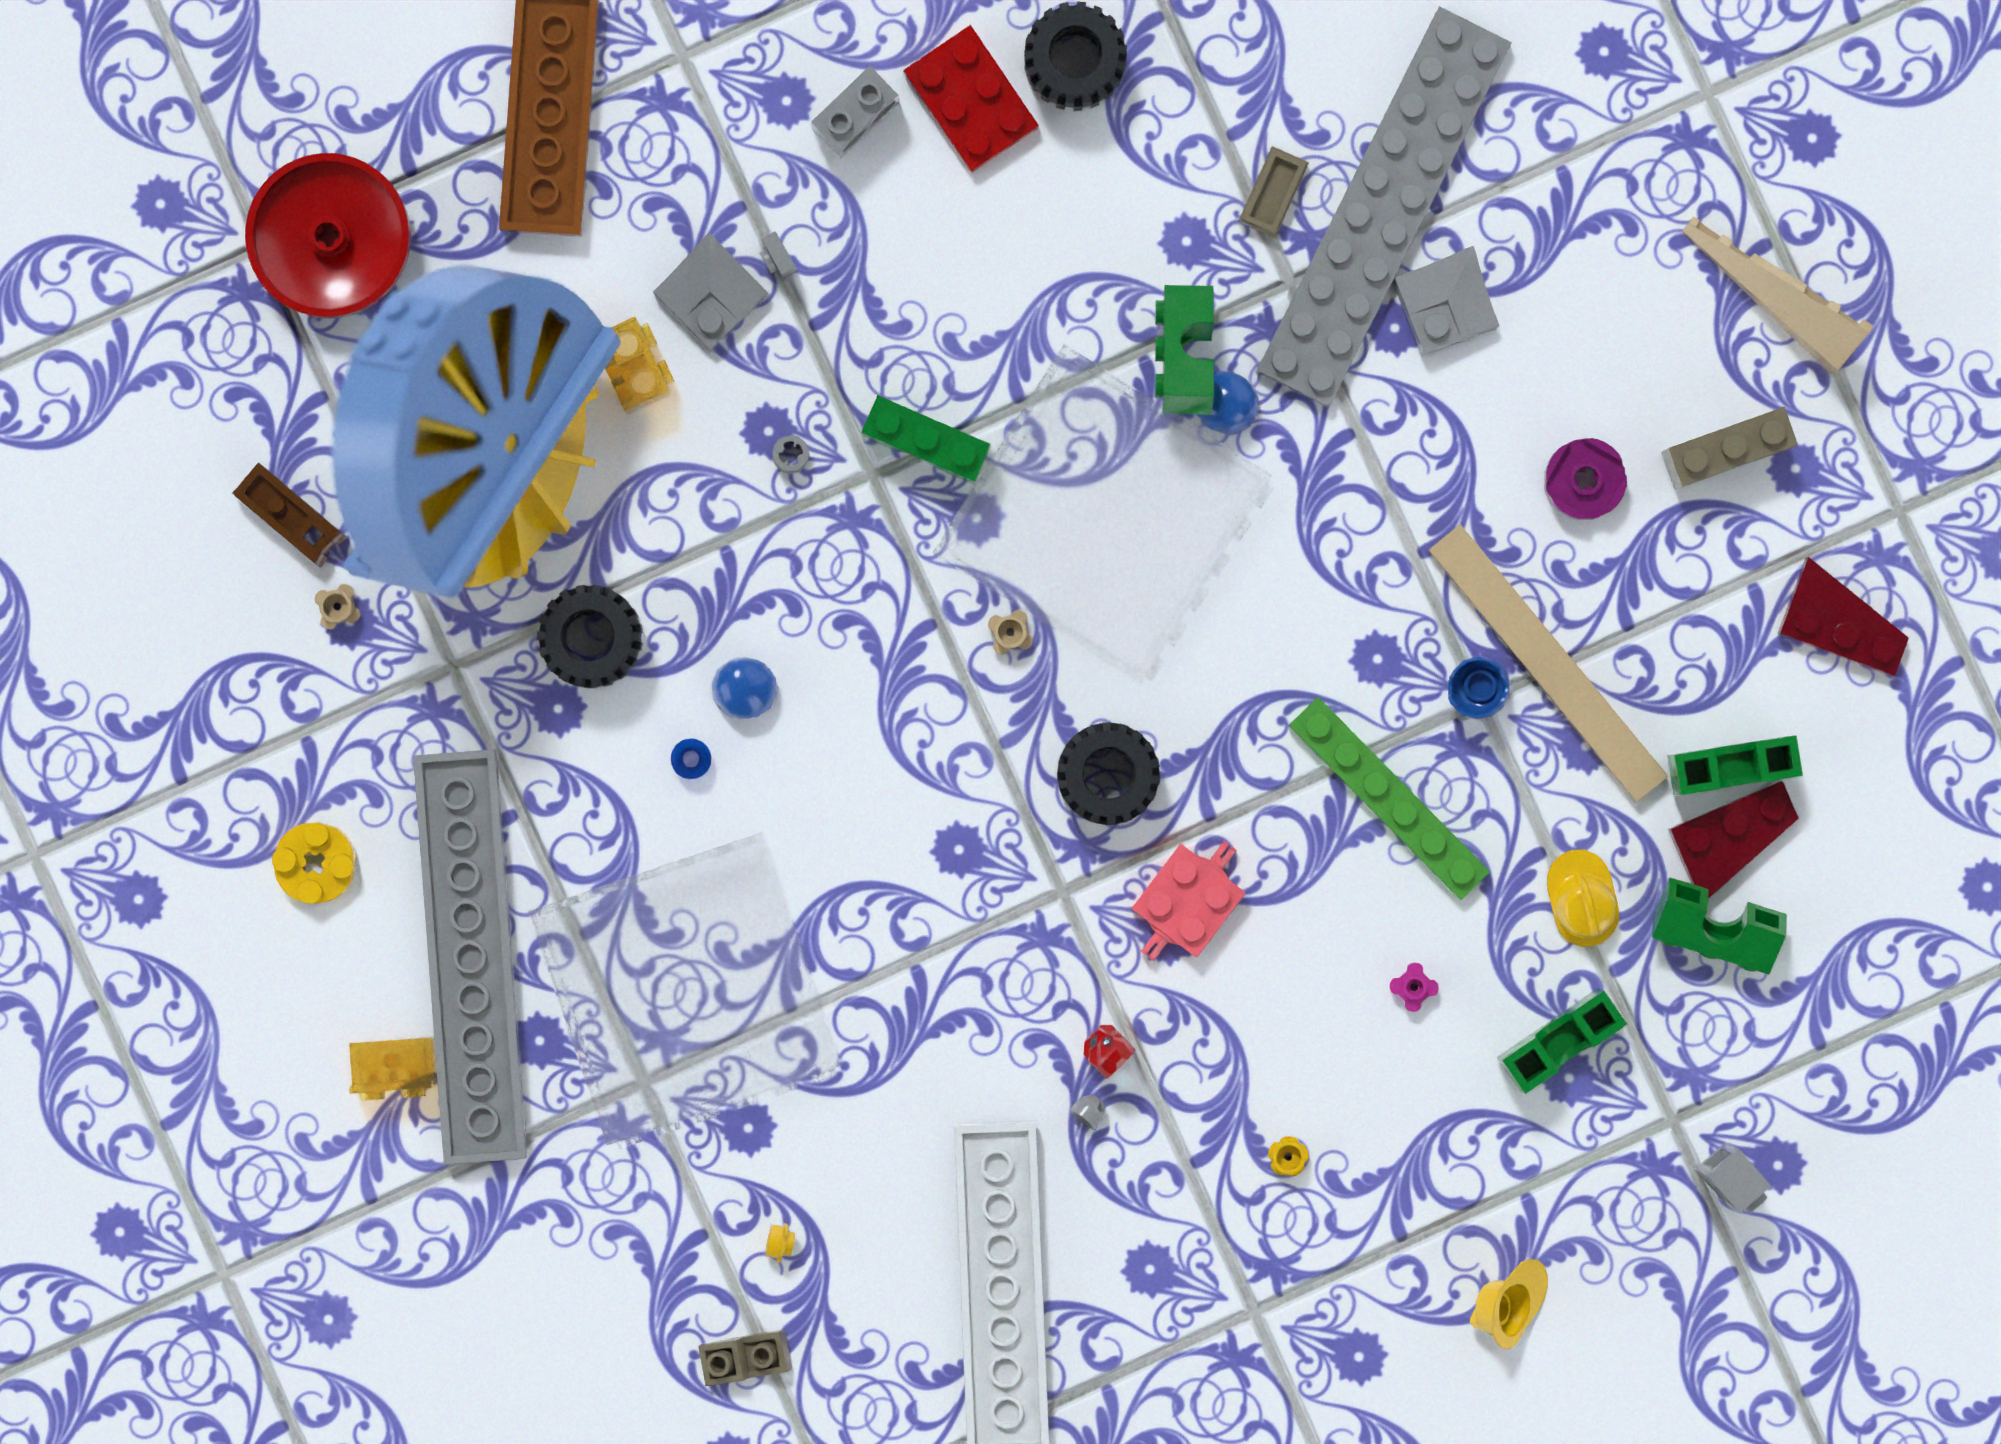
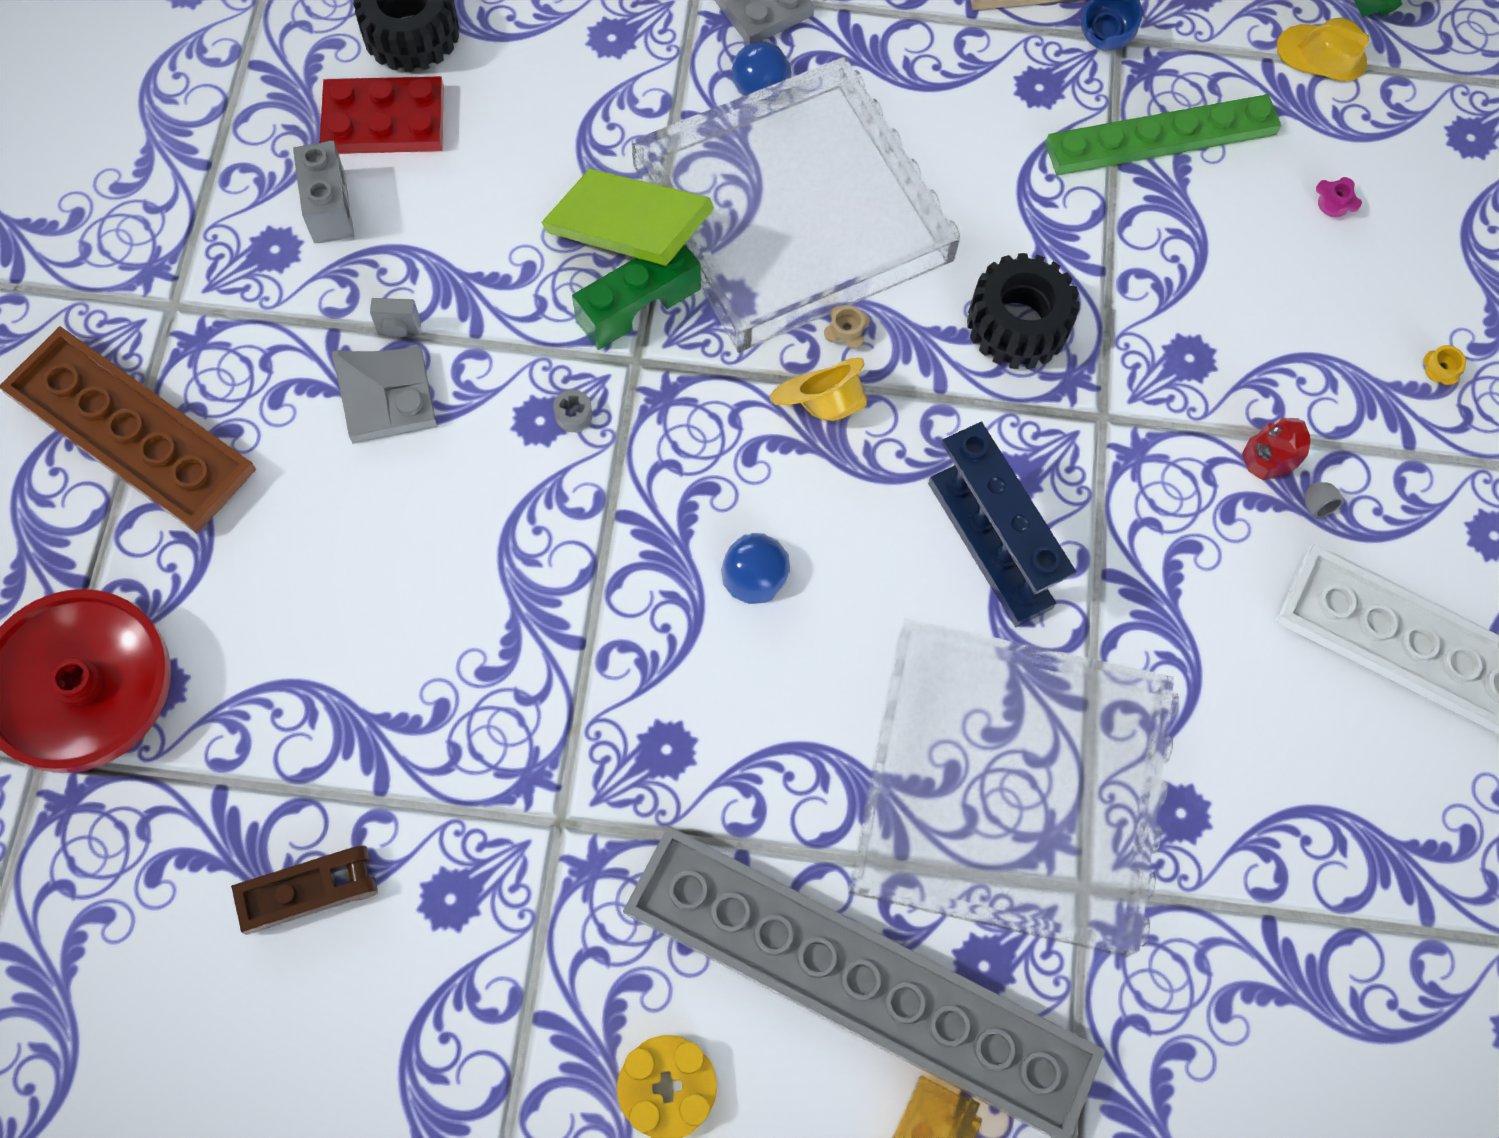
camera: 60 degrees left, 20 degrees down
tan plate [314,584,360,629] -> none
medium blue piece [332,265,621,598] -> none
black tyre [537,585,643,689] -> none
clear yellow brick [605,316,675,414] -> none
clear blue plate [671,738,712,779] -> none
dark tan slope [698,1329,792,1386] -> none
yellow plate [765,1223,795,1263] -> none
coral plate [1131,840,1246,961] -> none
green arch [1155,285,1214,415] -> none
green arch [1497,988,1628,1094] -> none
none -> lime tile [541,168,714,266]
none -> yellow piece [770,357,867,421]
none -> dark blue fence [928,421,1077,628]

